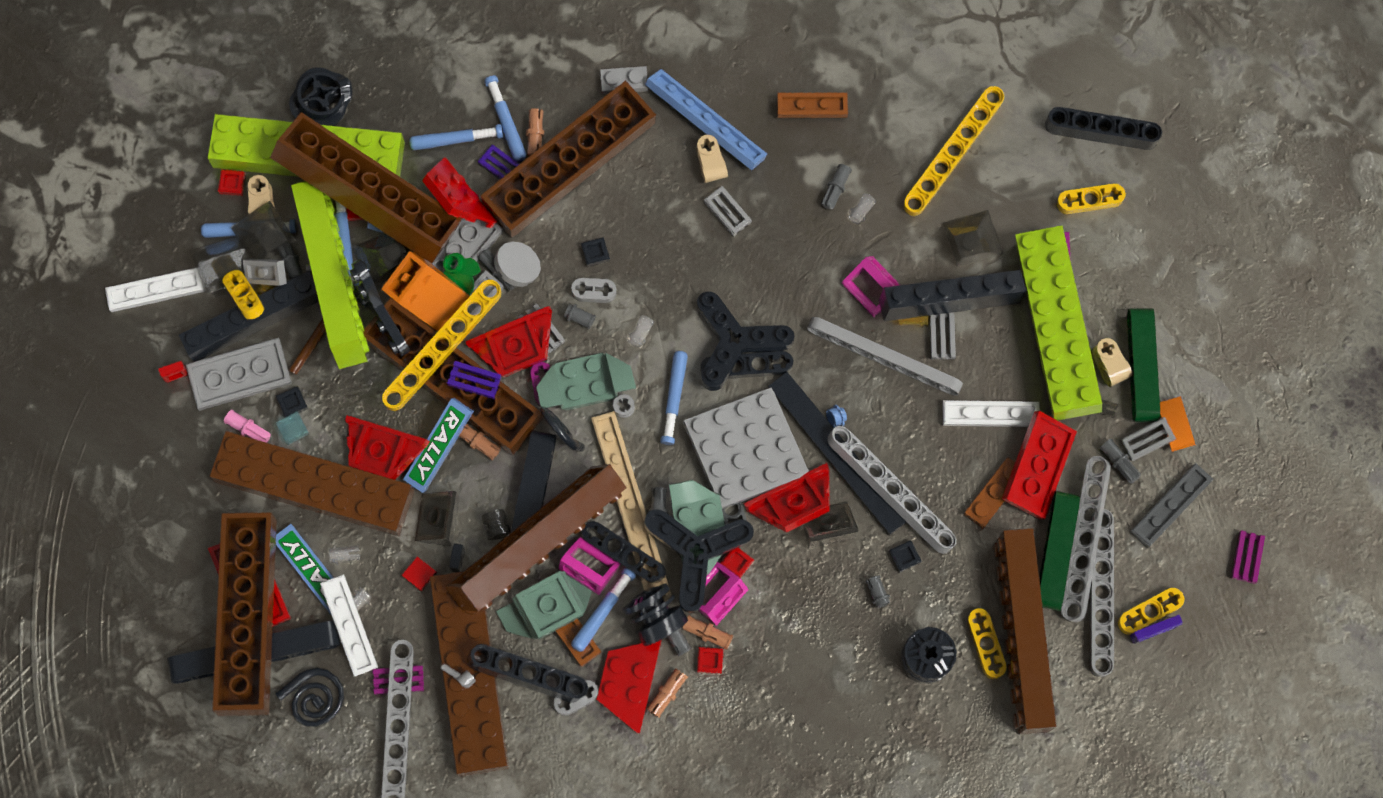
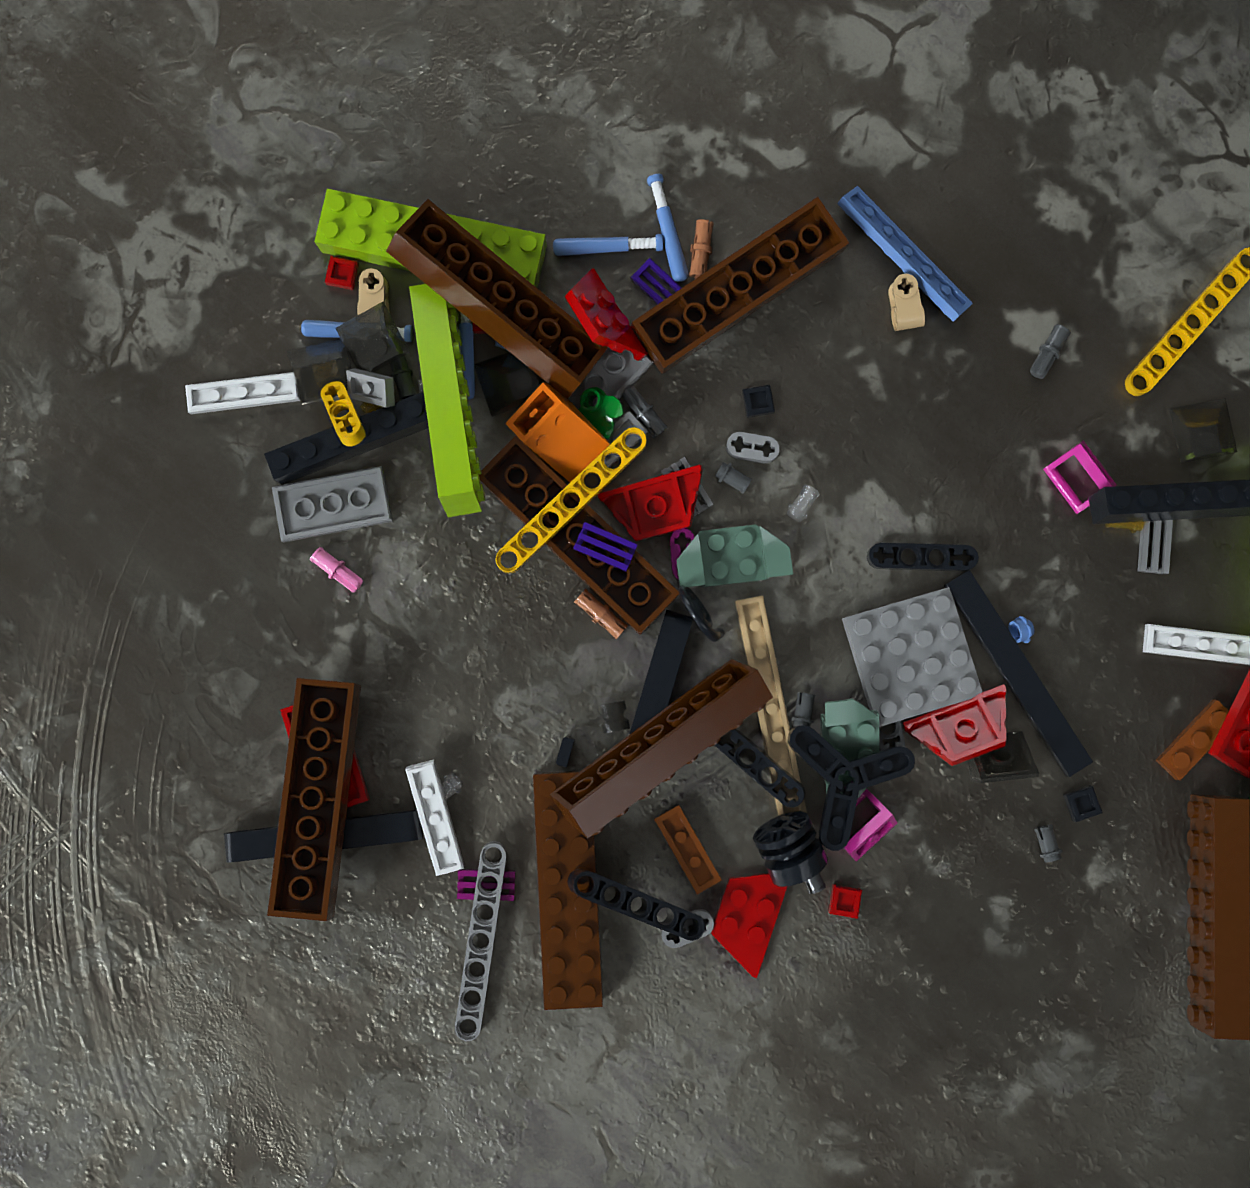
camera: 10 degrees right, 10 degrees up
red tile [158,361,188,383] -> none
reddish brown brick [210,431,415,537] -> none
black piece [275,668,344,727] -> none
black tile [276,386,308,419] -> none
clear light blue tile [276,411,309,445] -> none
tile [276,524,333,615] -> none
reddish brown bar [288,318,326,376] -> none
black piece [289,67,353,126] -> none
clear pin [329,545,360,565] -> none
red wing [345,415,430,480] -> none
black piece [349,259,410,357] -> none
red tile [402,556,437,592] -> none
tile [403,398,474,493] -> none
clear smoke slope [415,491,460,546] -> none
light grey hand [441,664,476,688] -> none
light grey tile [494,241,541,287] -> none
sand green piece [496,571,592,640] -> none
dark pink tile [558,537,621,595] -> none
medium blue piece [571,568,636,652] -> none
light grey plate [600,66,648,95] -> none
light grey bush [613,394,635,418] -> none
nougat pin [646,668,688,718] -> none
medium blue piece [660,351,688,445] -> none
nougat pin [682,615,734,650] -> none
black piece [697,291,795,391] -> none
light grey tile [704,186,752,237] -> none
red tile [720,548,754,578] -> none
dark orange plate [777,93,848,118] -> none
light grey beam [807,317,963,396] -> none
light grey beam [827,426,957,554] -> none
clear pin [848,193,876,224] -> none
black wheel [900,627,957,684] -> none
yellow beam [967,608,1006,679] -> none

